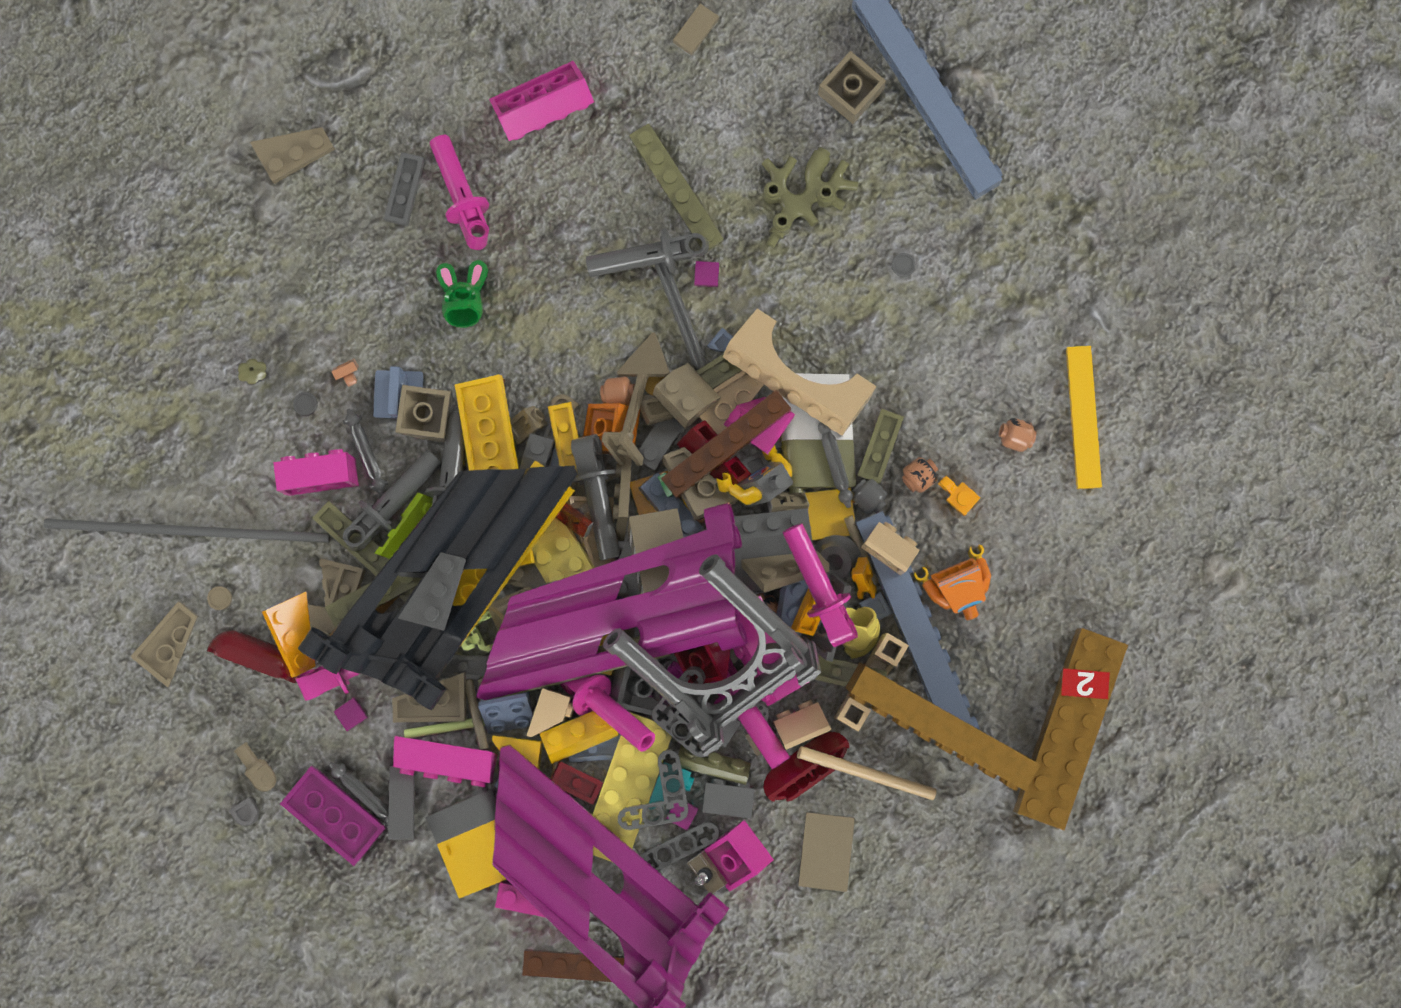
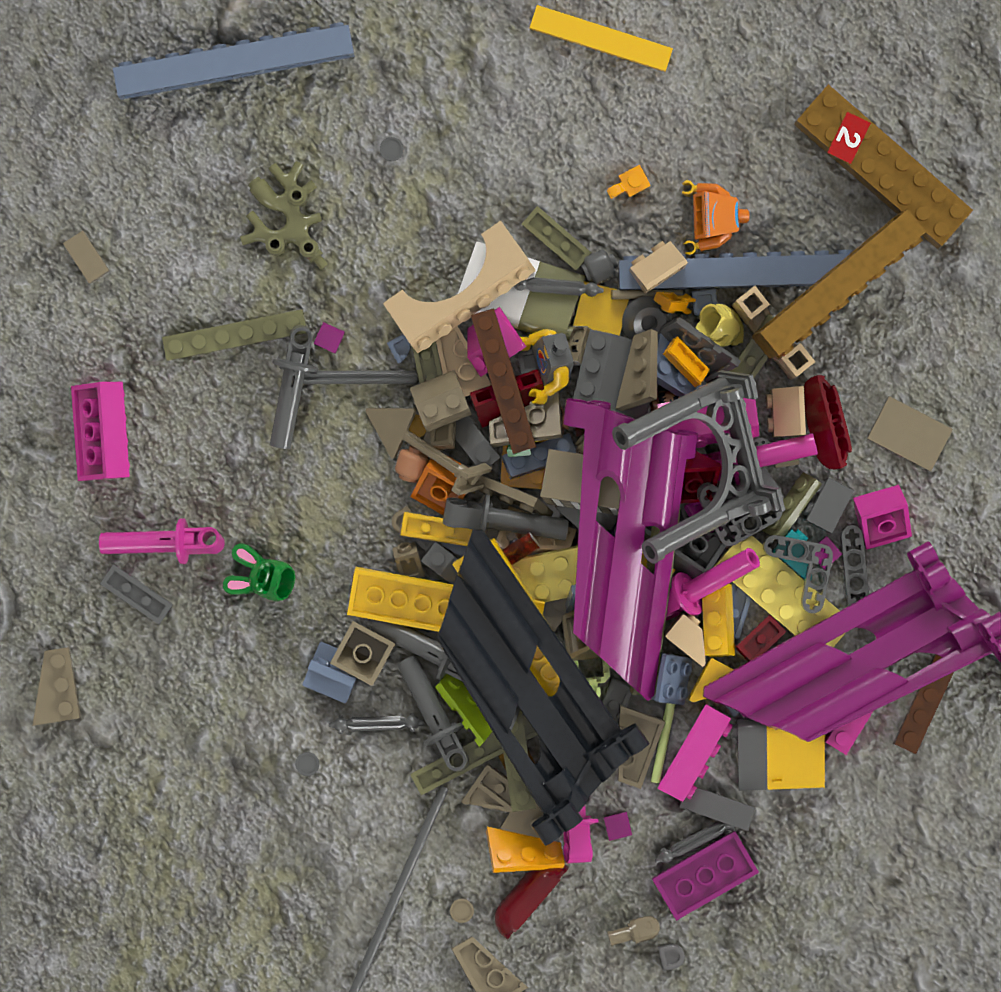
camera: 75 degrees left, 5 degrees up
olive plant [238,359,267,384] -> none
dark pink brick [273,449,359,496] -> none
nougat tile [332,359,359,387] -> none
dark grey wing [398,553,466,631] -> none
dark tan bar [466,679,489,751] -> none
dark tan piece [687,850,728,894] -> none
dark pink piece [782,523,858,647] -> none
tan piece [797,746,937,800] -> none
dark tan brick [818,51,886,124] -> none
nougat head [902,457,938,493] -> none
nougat head [999,418,1037,452] -> none

